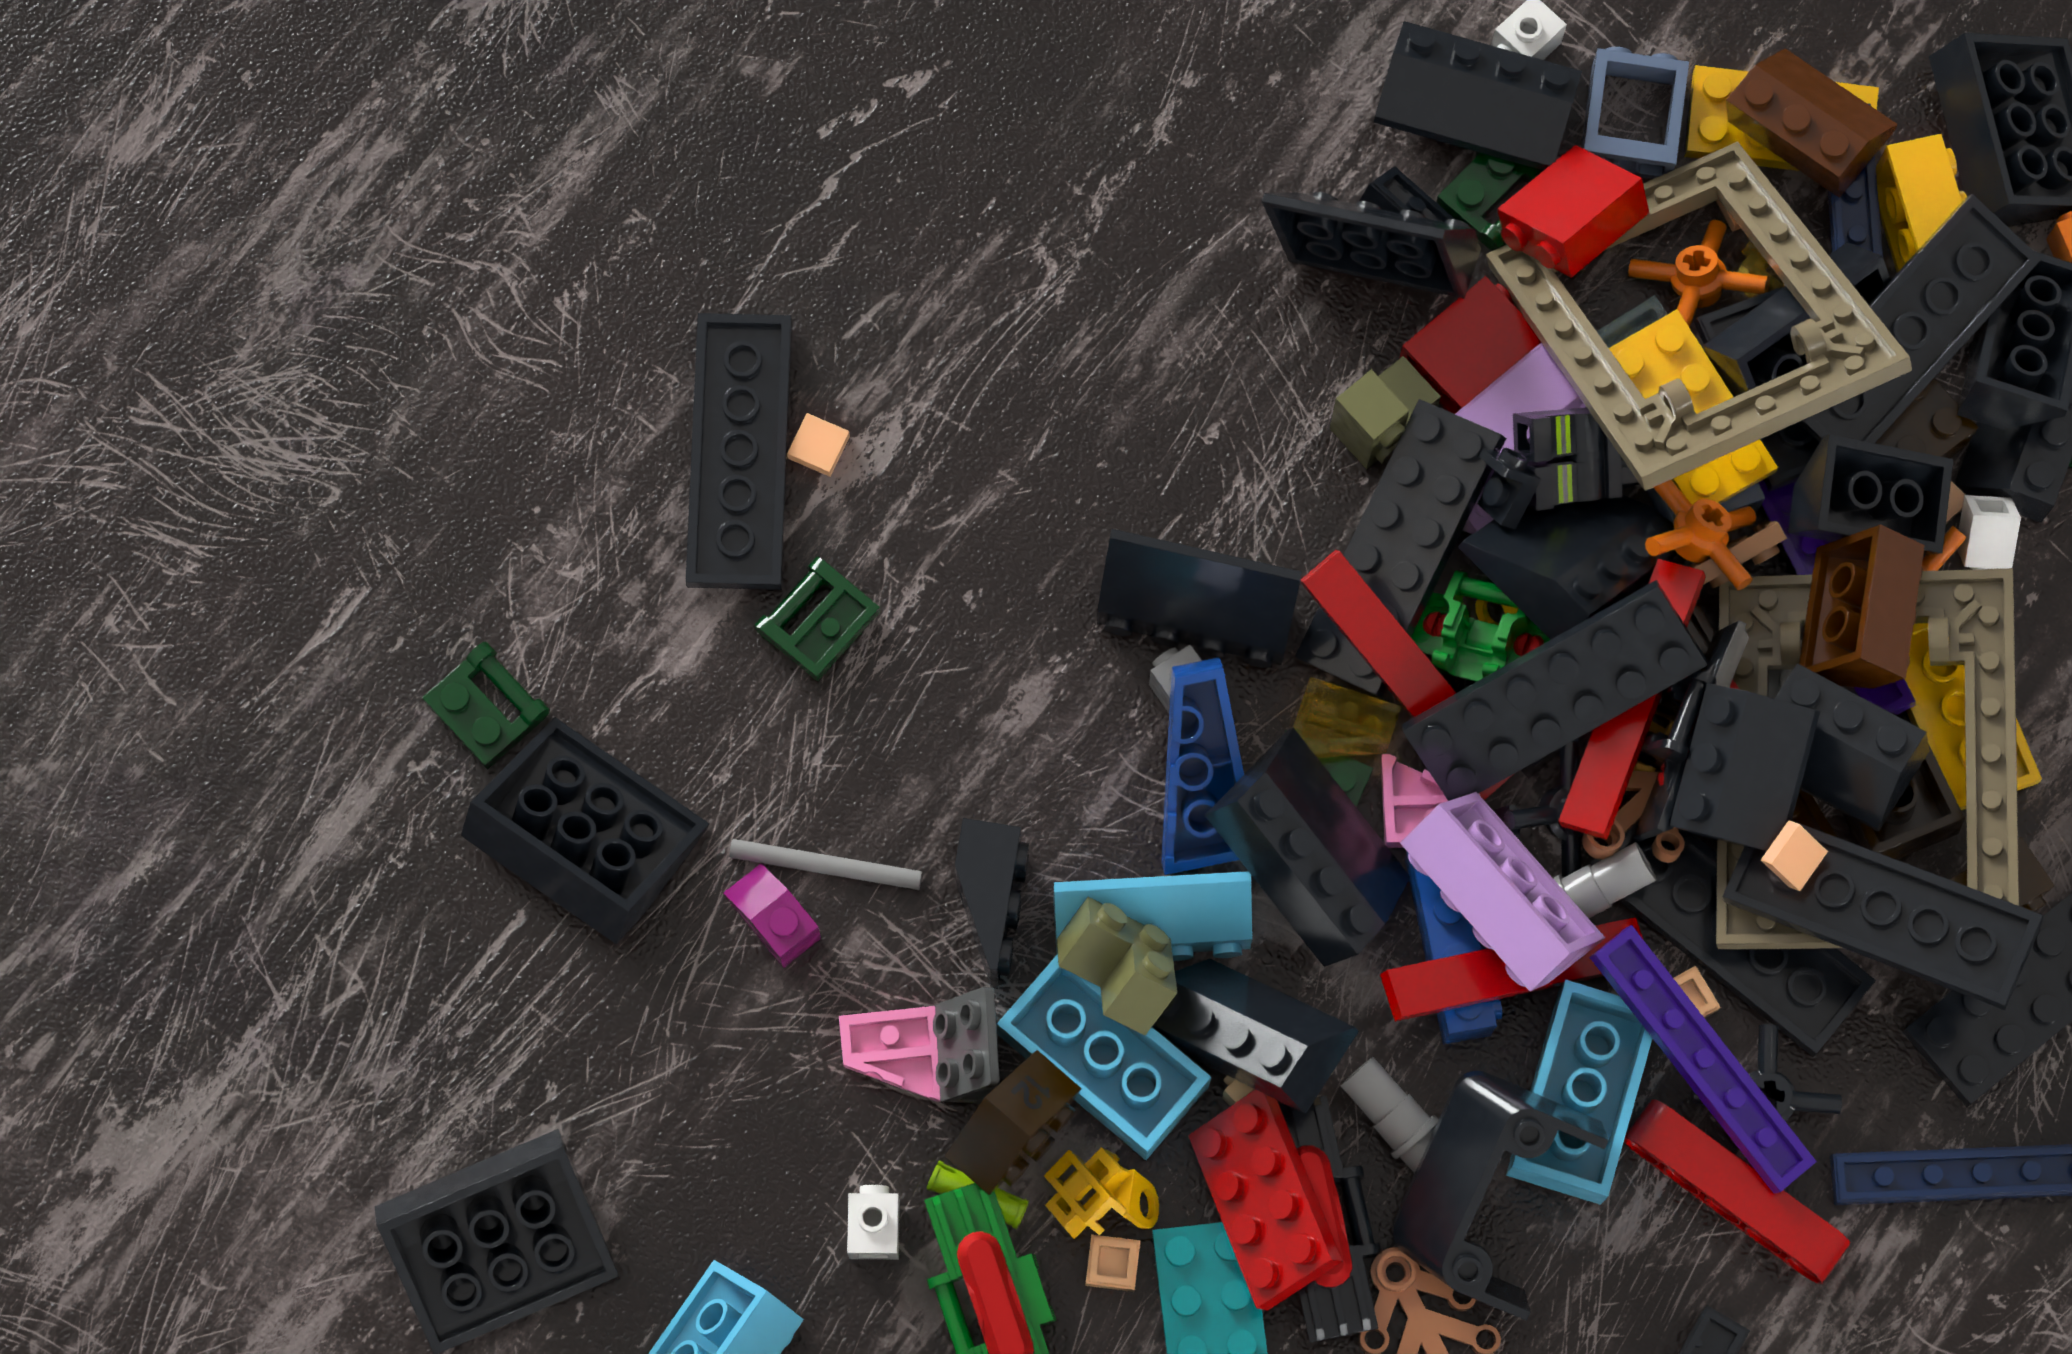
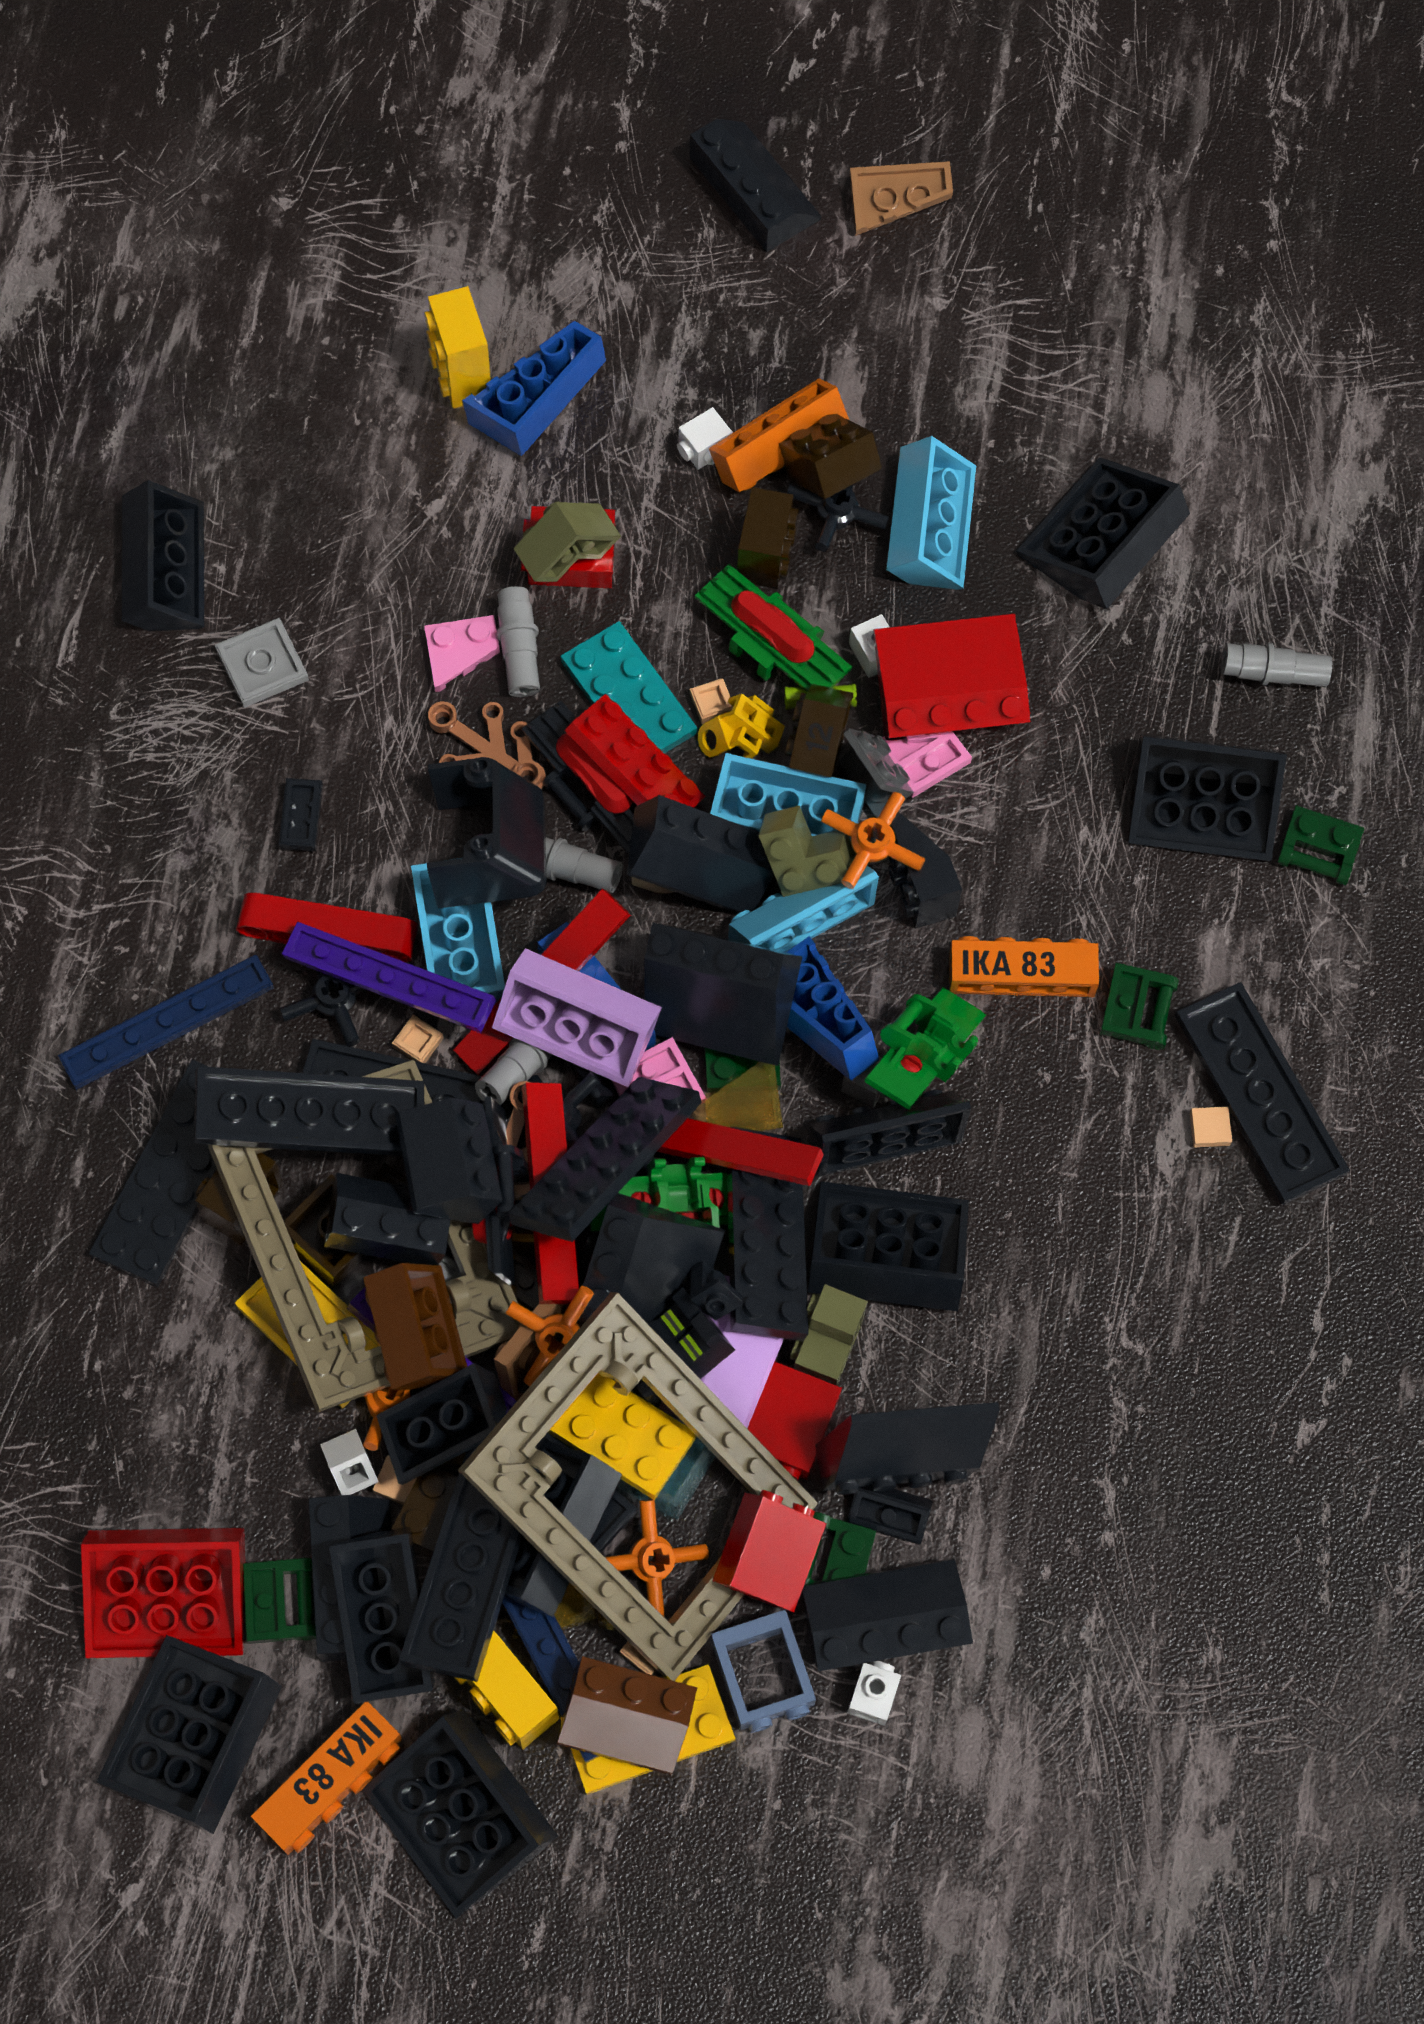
camera: 150 degrees right, 5 degrees down
magenta slope [723,864,821,968] -> none
light grey bar [729,839,922,890] -> none
light nougat tile [1761,820,1828,891] -> none
none -> black slope [808,1181,969,1312]
none -> orange bar [821,792,925,889]
none -> green piece [864,987,986,1110]
none -> red slope [873,613,1031,738]
none -> orange brick [949,936,1099,997]
none -> light grey piece [1220,643,1332,687]

